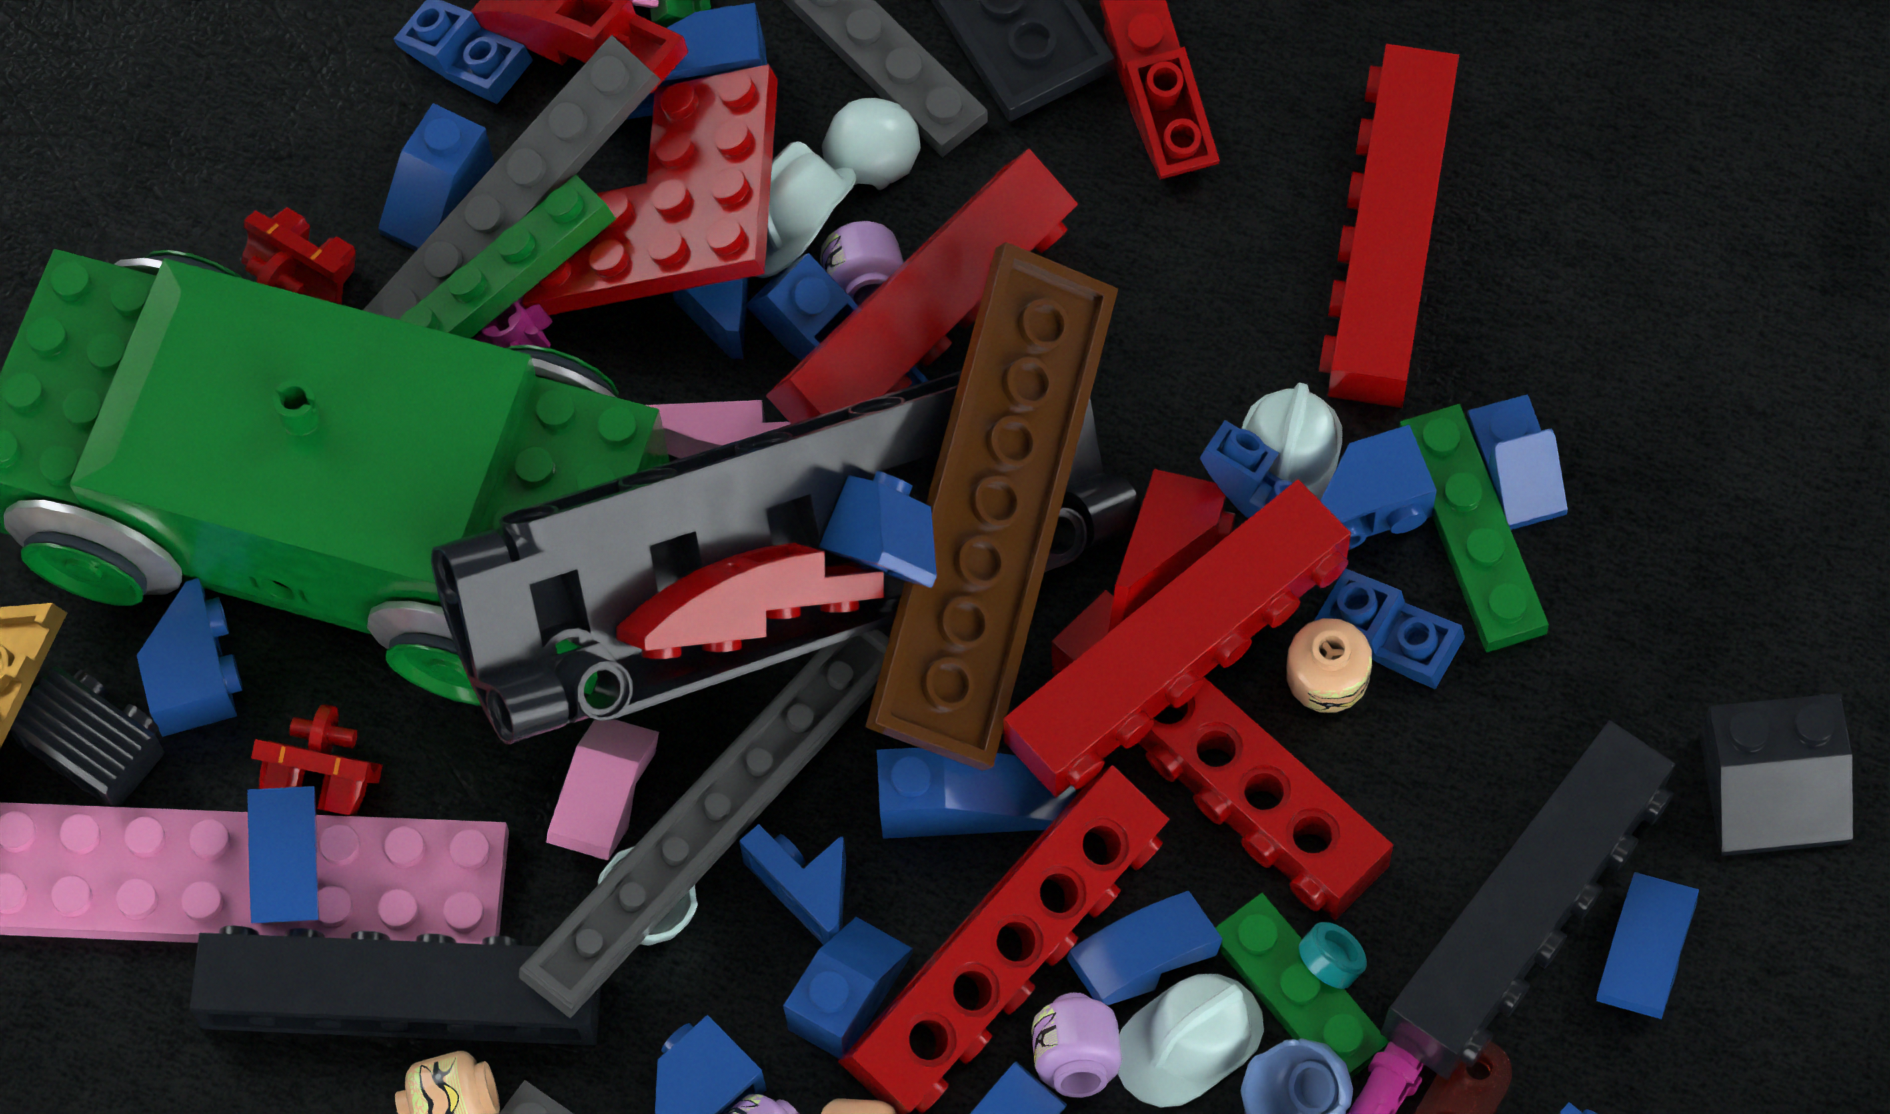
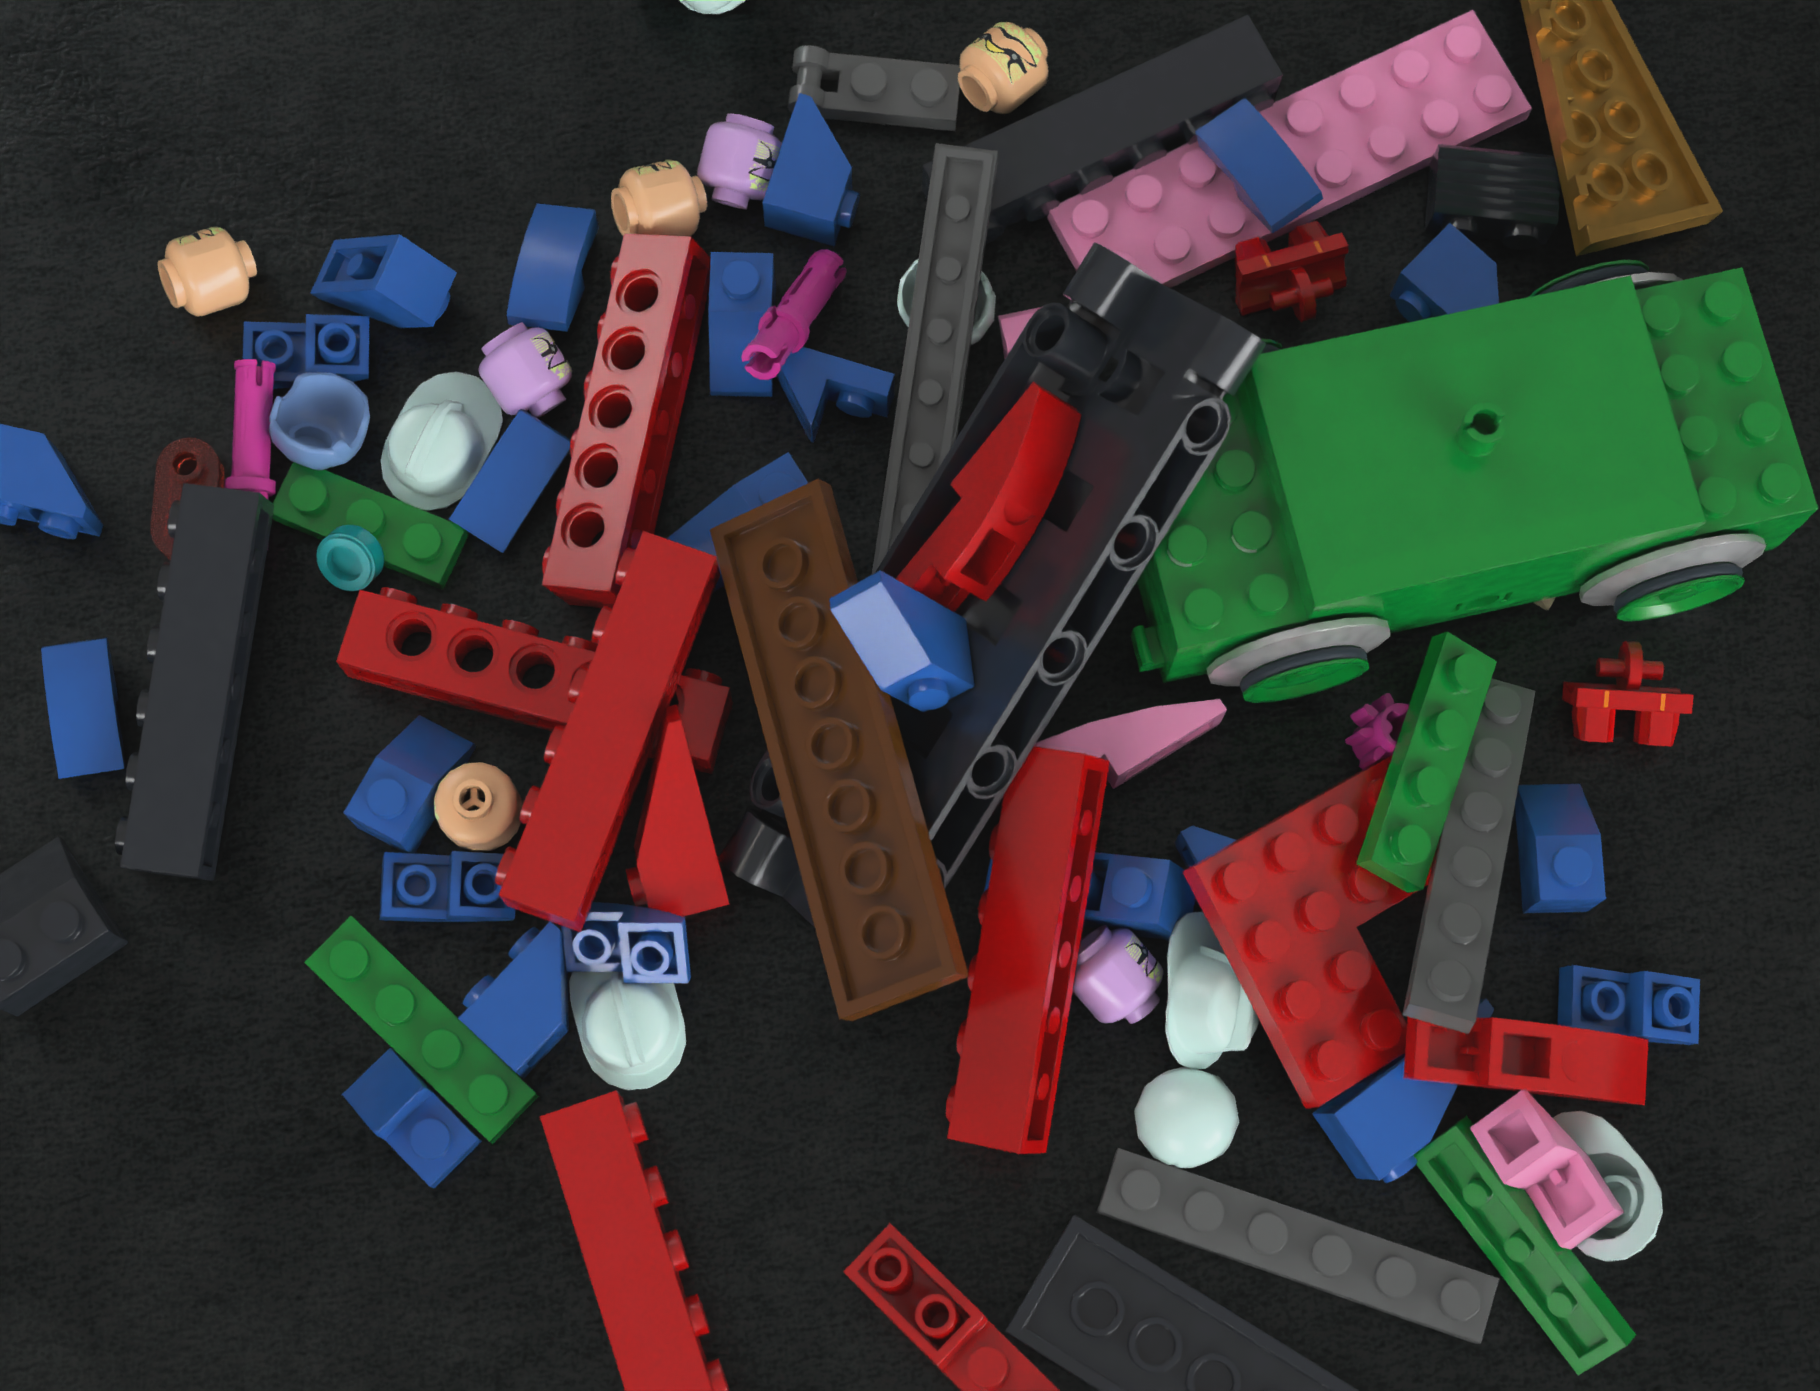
camera: 145 degrees right, 10 degrees up
none -> blue slope [344,715,476,854]
none -> dark pink pin [741,250,847,380]

